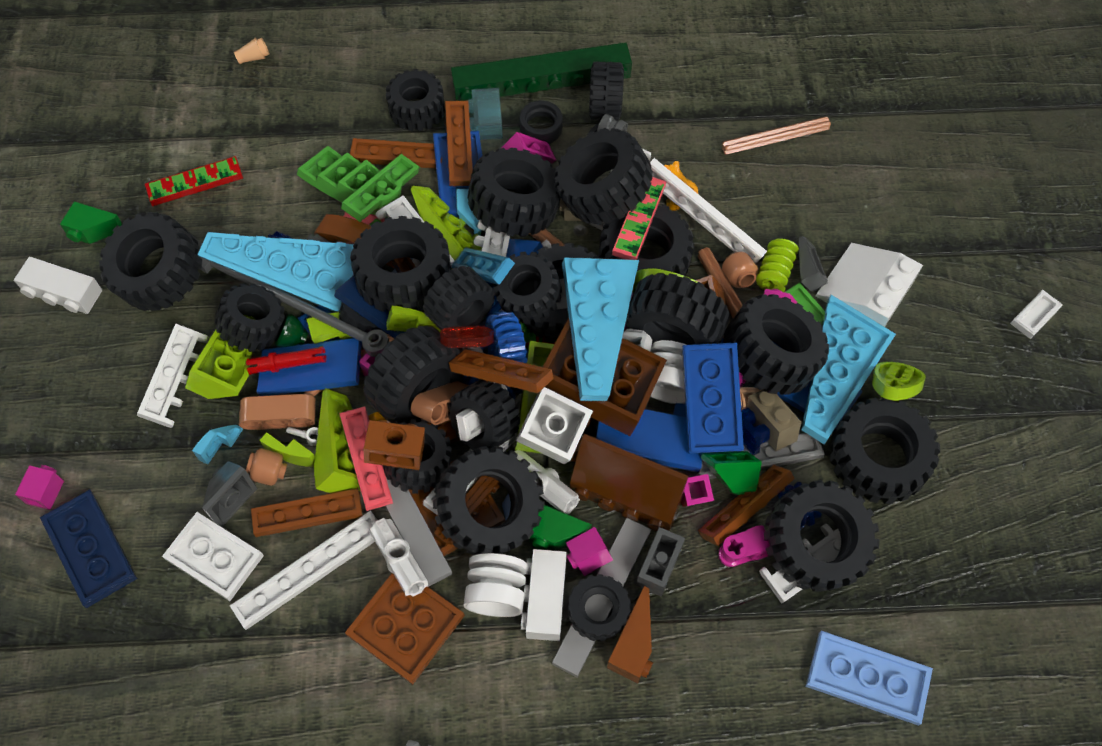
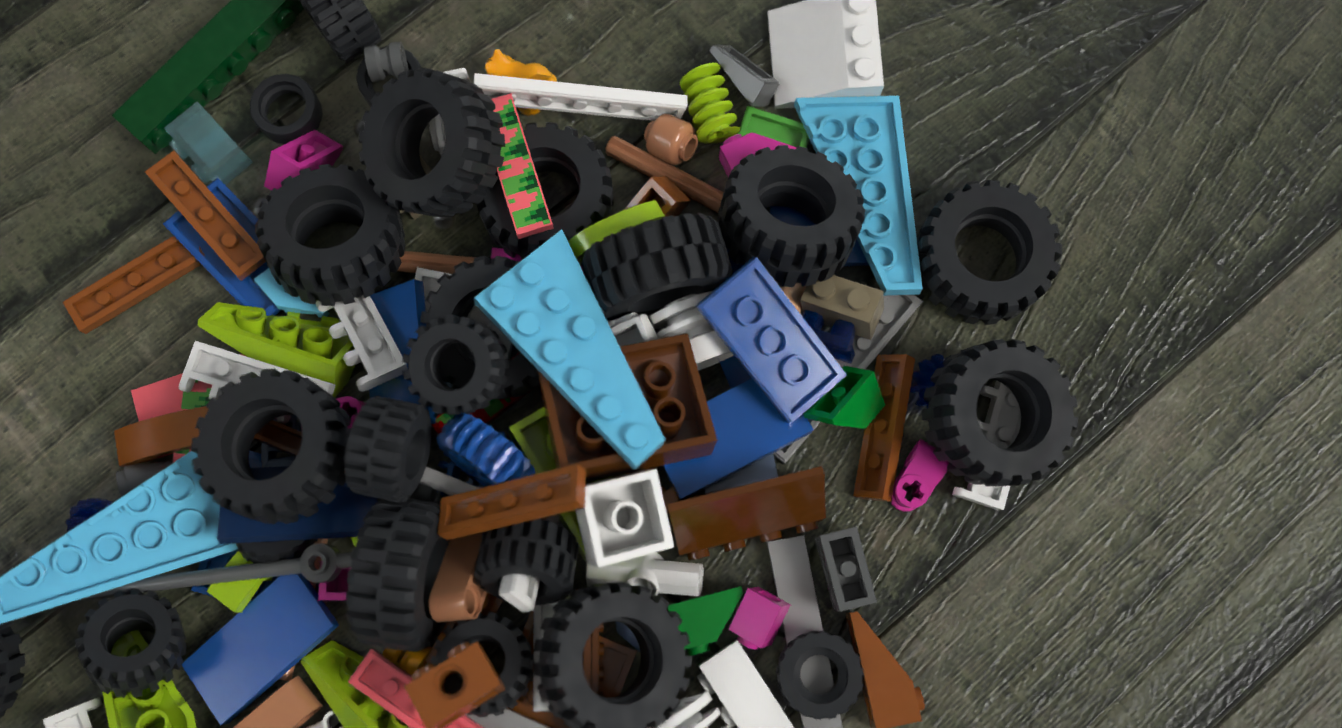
camera: 35 degrees left, 15 degrees up
red pin [246,346,327,375] -> none
dark green brick [275,314,308,348] -> none
bright green slope [297,146,420,222] -> none
black tyre [386,69,445,131] -> none
lime slope [386,305,442,334] -> none
clear red tile [440,326,494,348] -> none
dark azure tile [452,248,515,285] -> none
dark pink brick [681,474,714,507] -> none
light blue tile [805,631,933,726] -> none
lime piece [872,362,926,401] -> none

